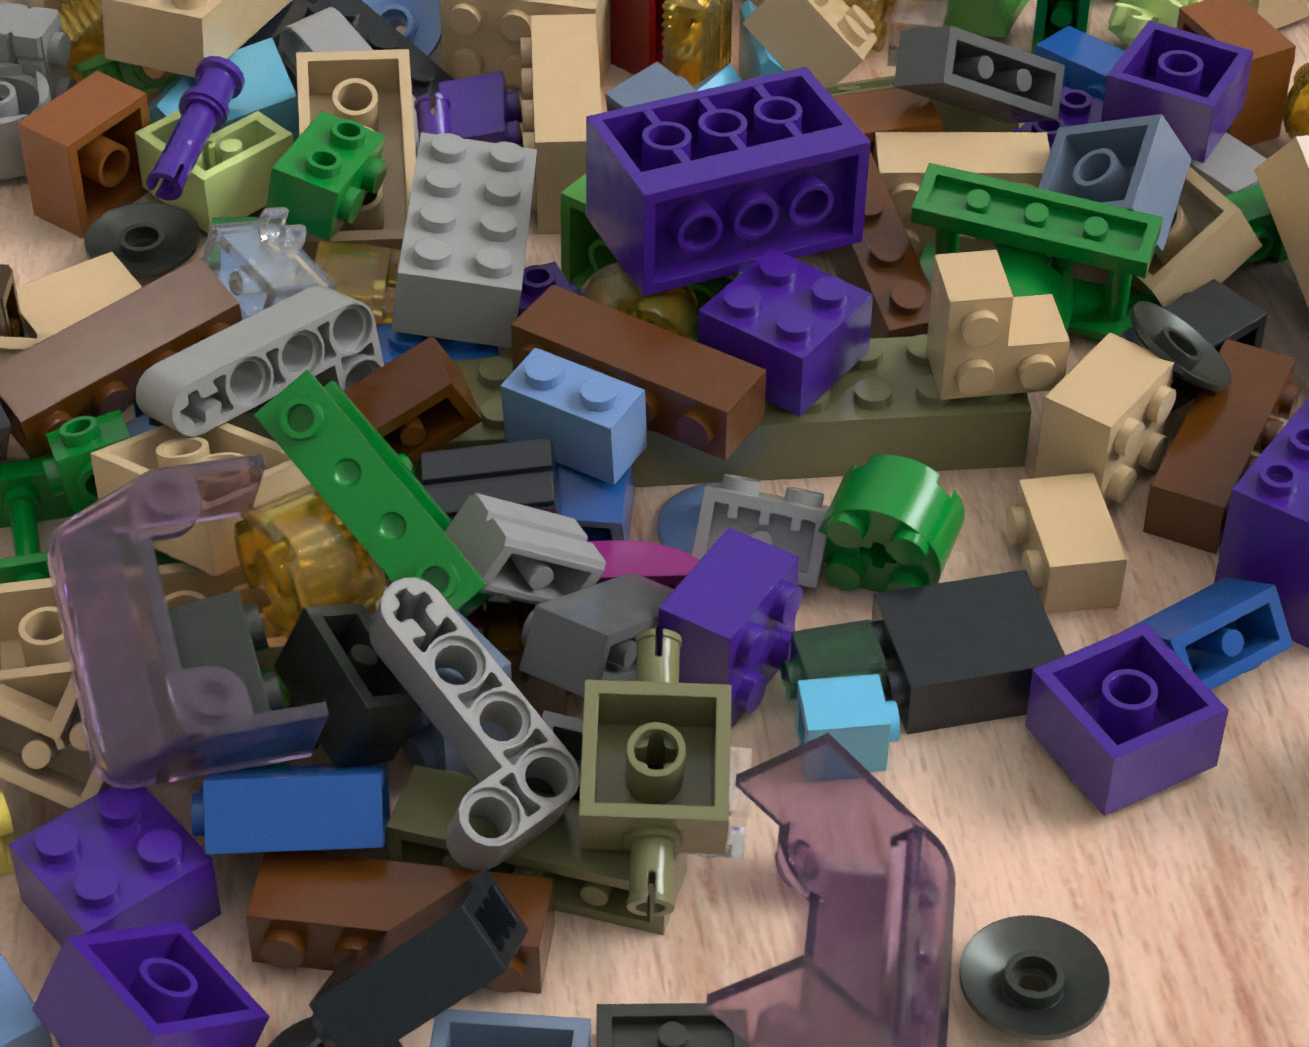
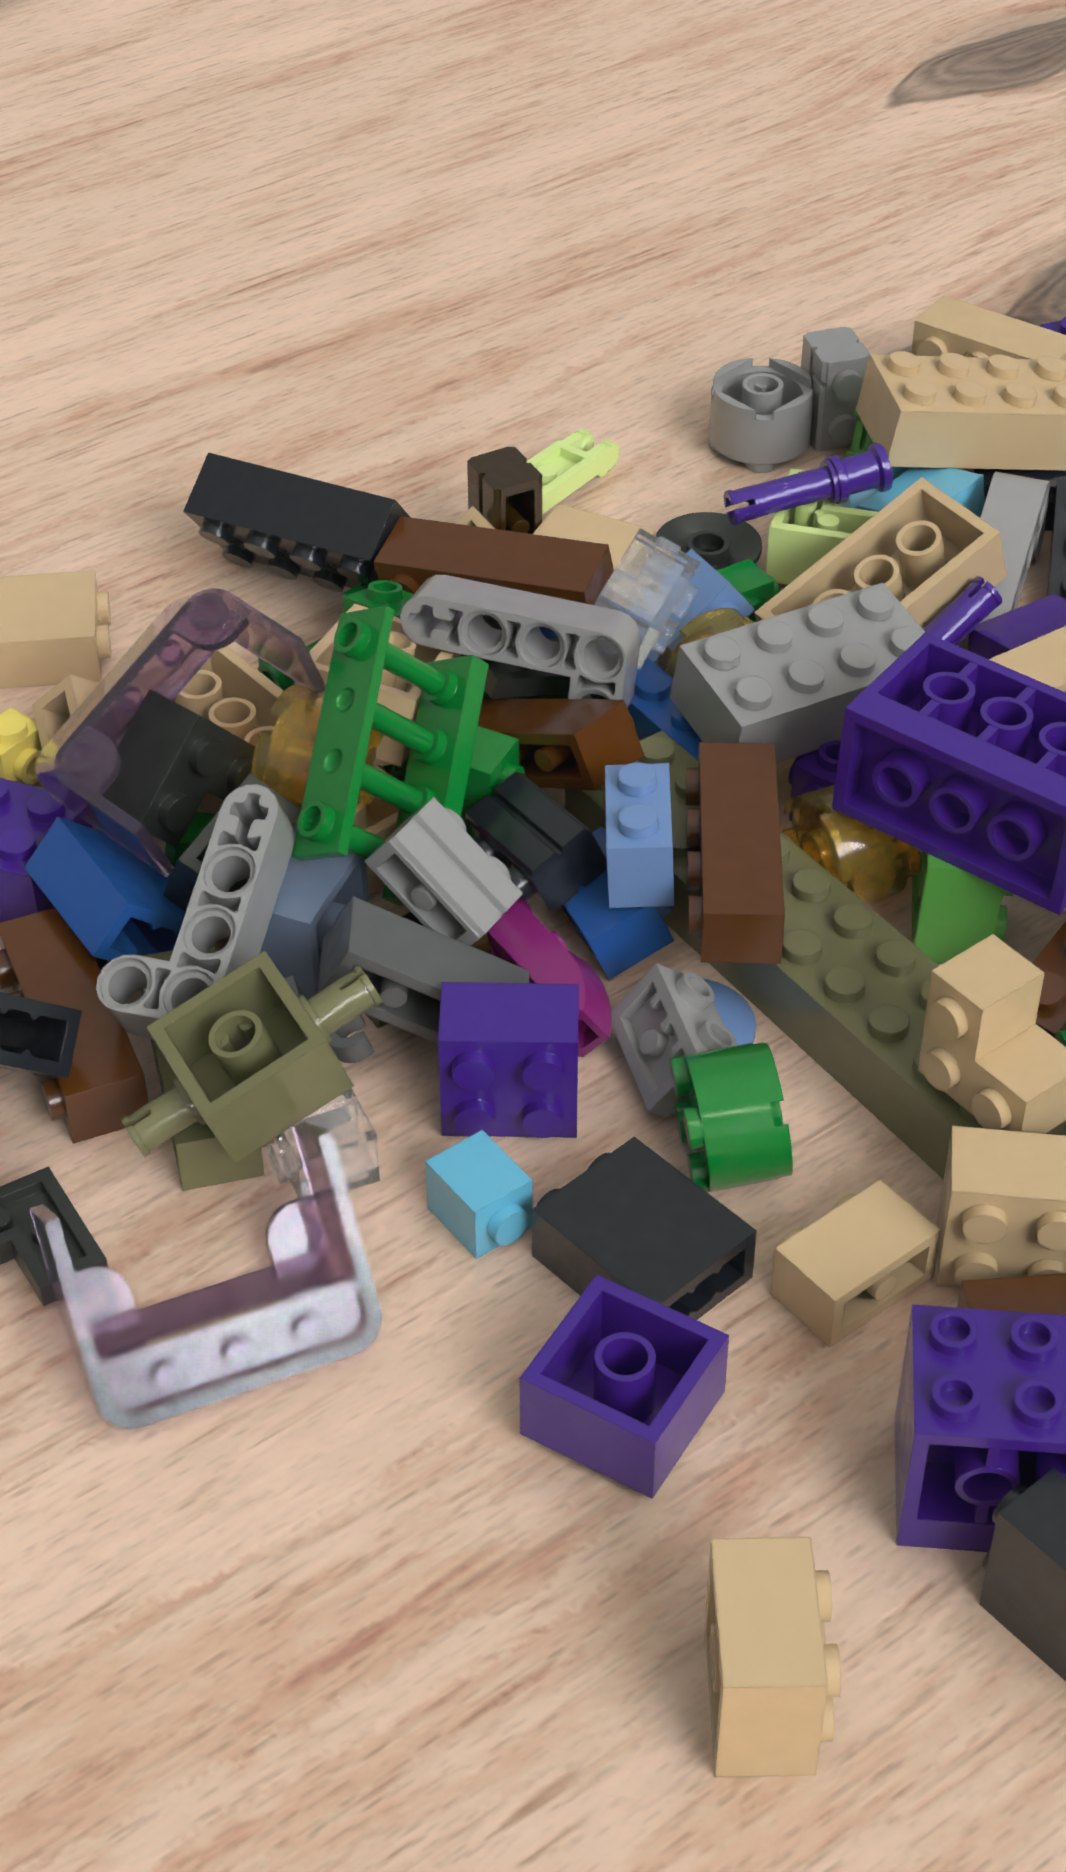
camera: 60 degrees right, 0 degrees up
dark orange brick [17,71,151,239] -> none
green brick [265,111,388,241] -> none
dark purple brick [698,248,873,417] -> none
clear green brick [781,619,888,701] -> none
pearl dark grey dish [959,915,1110,1041] -> none
blue brick [1123,577,1293,690] -> none

